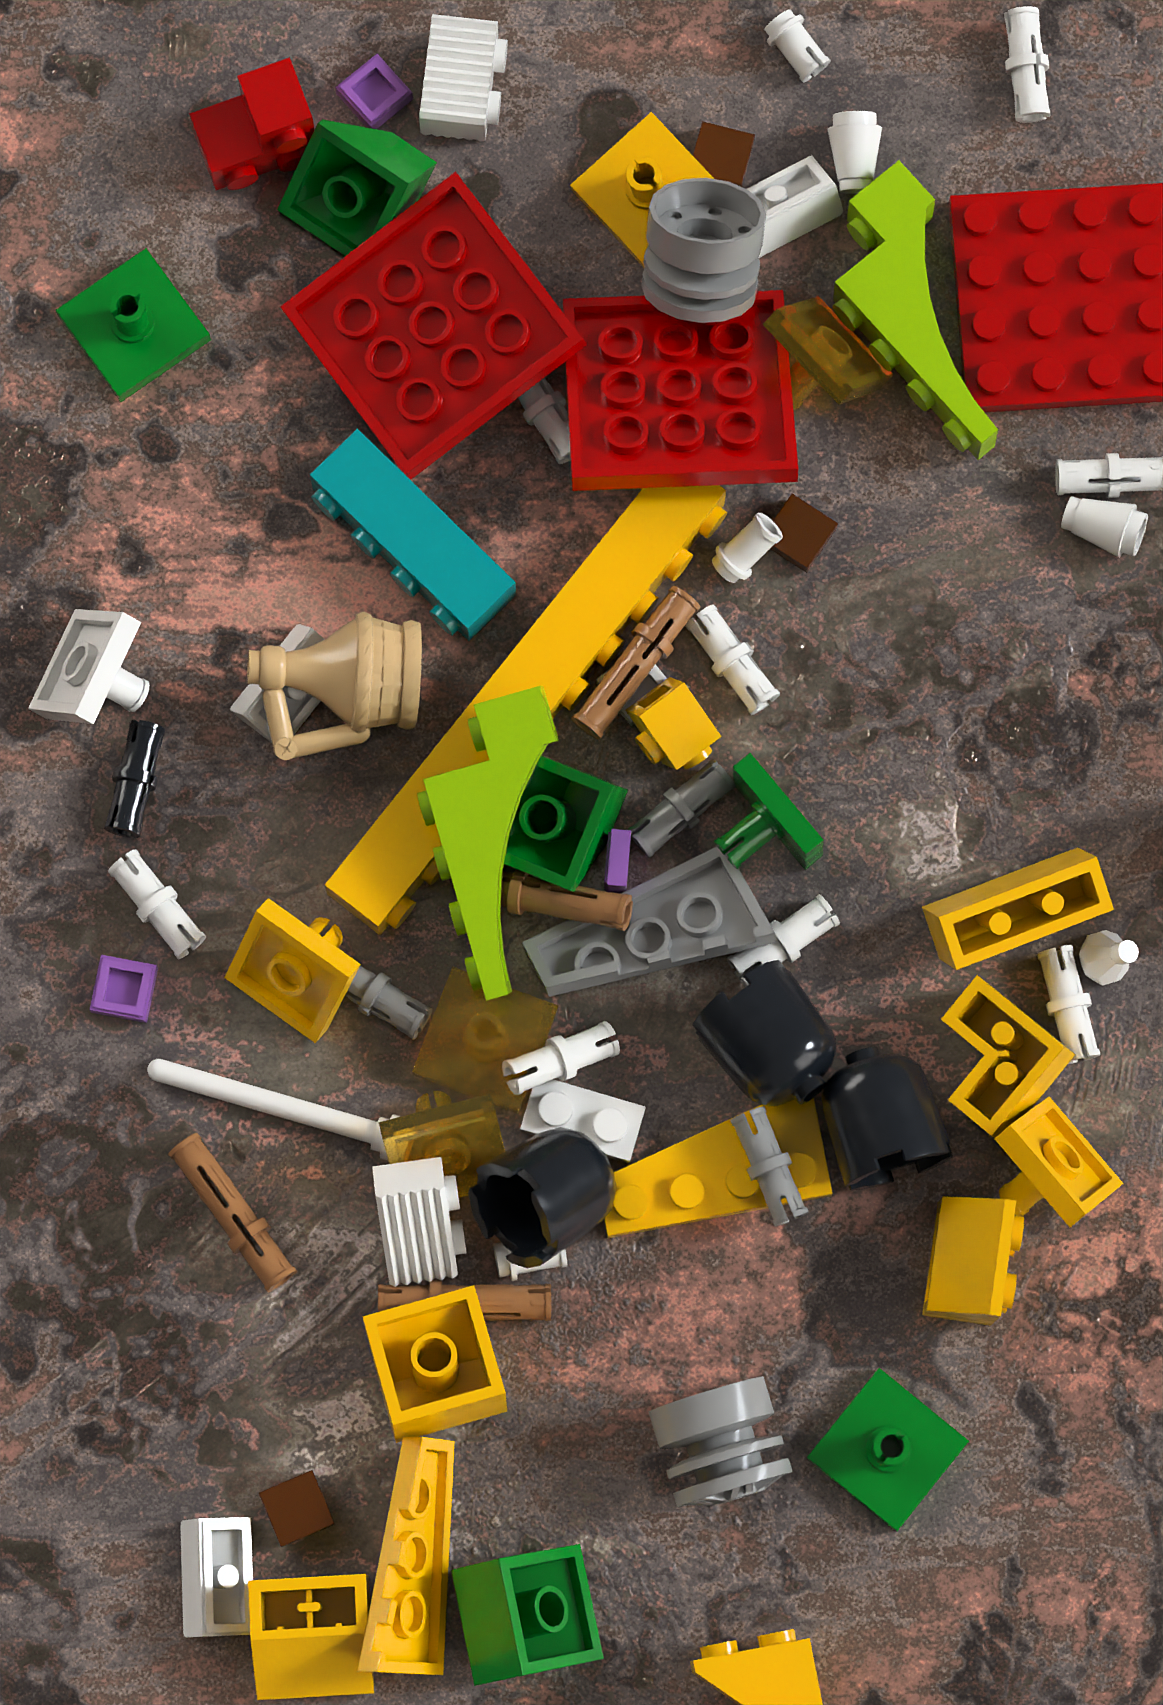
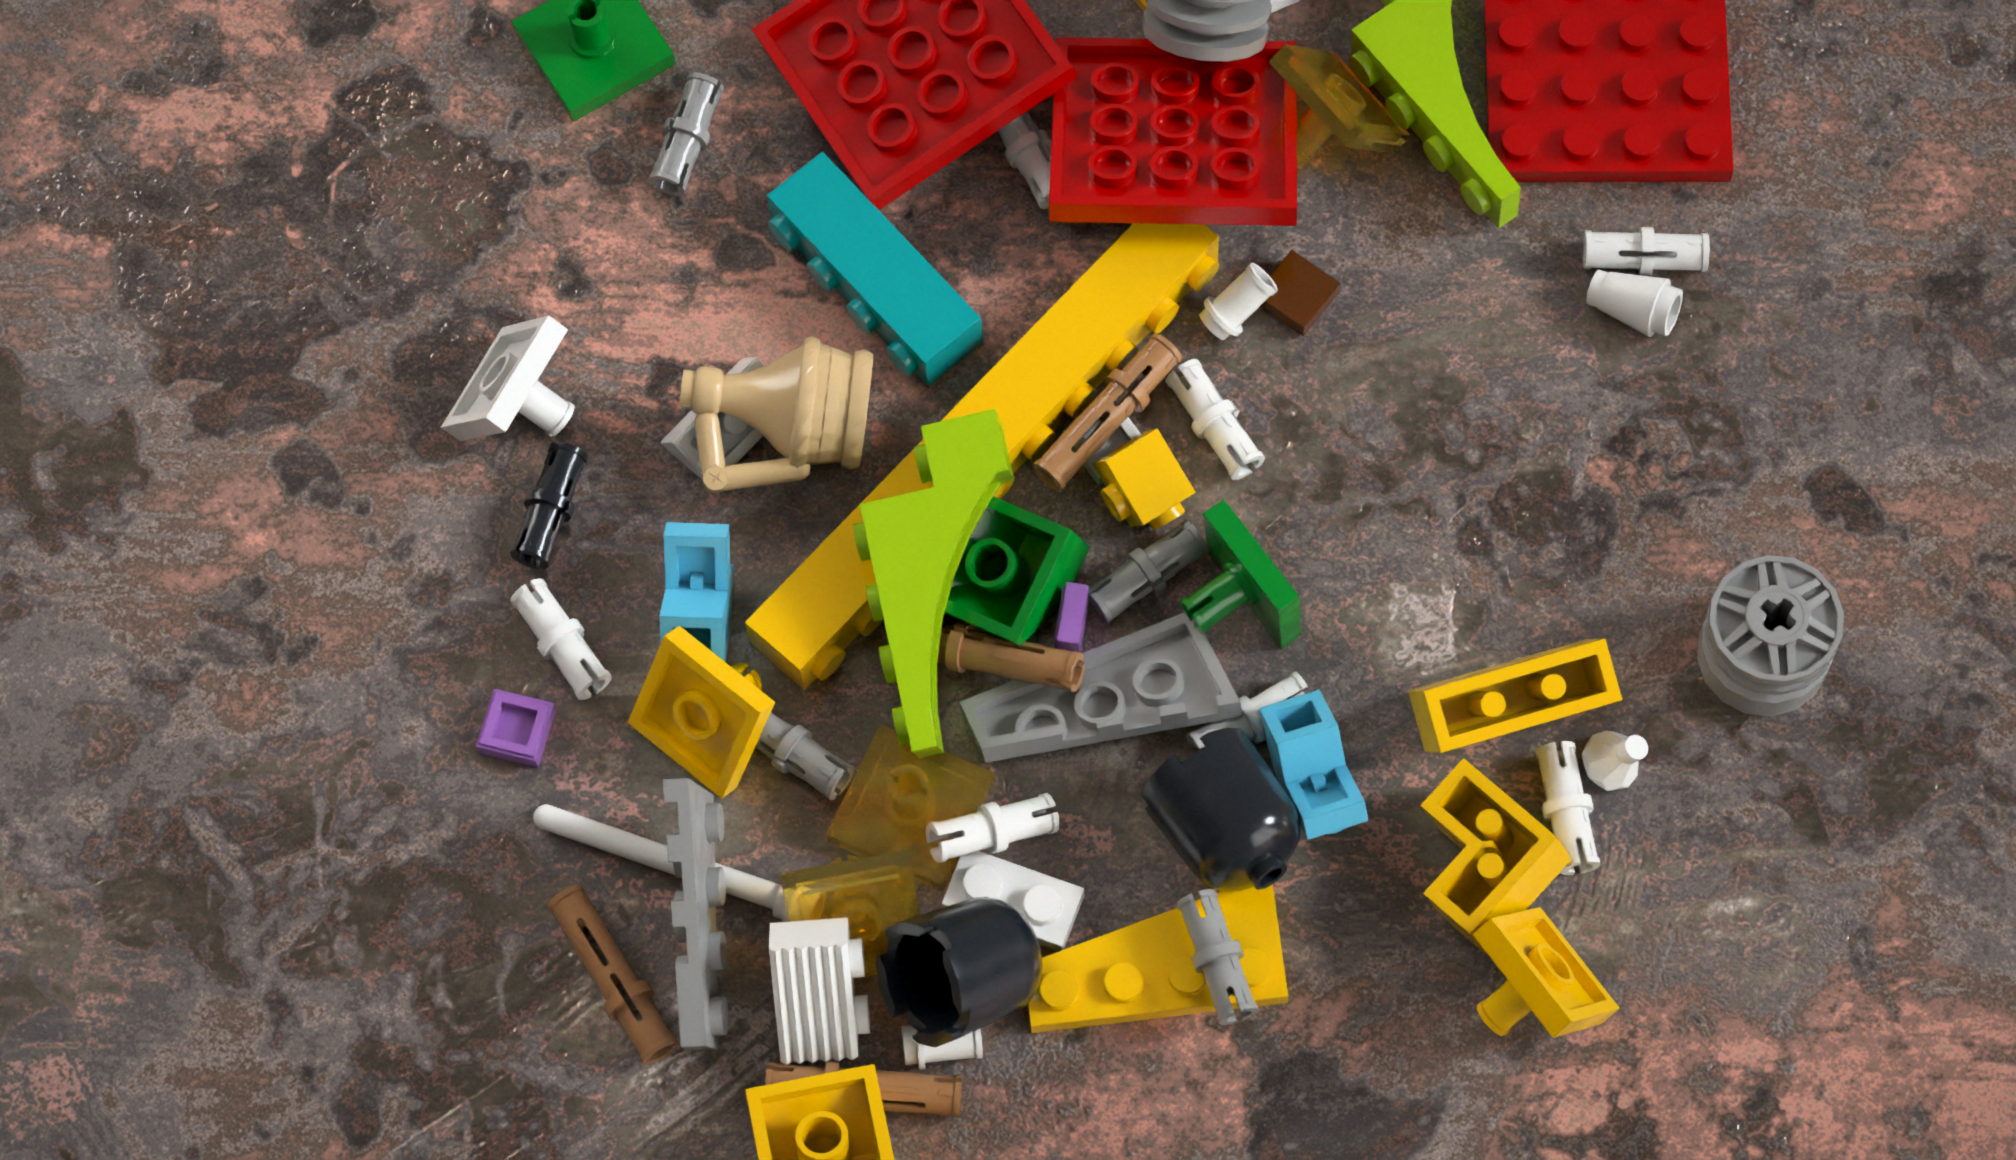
camera: 10 degrees right, 10 degrees down
black cylinder [821,1046,953,1191] -> none
yellow slope [922,1196,1024,1326] -> none
none -> light grey pin [648,72,724,196]
none -> medium azure brick [659,522,734,662]
none -> light grey wing [663,778,729,1052]
none -> medium azure brick [1259,689,1369,840]

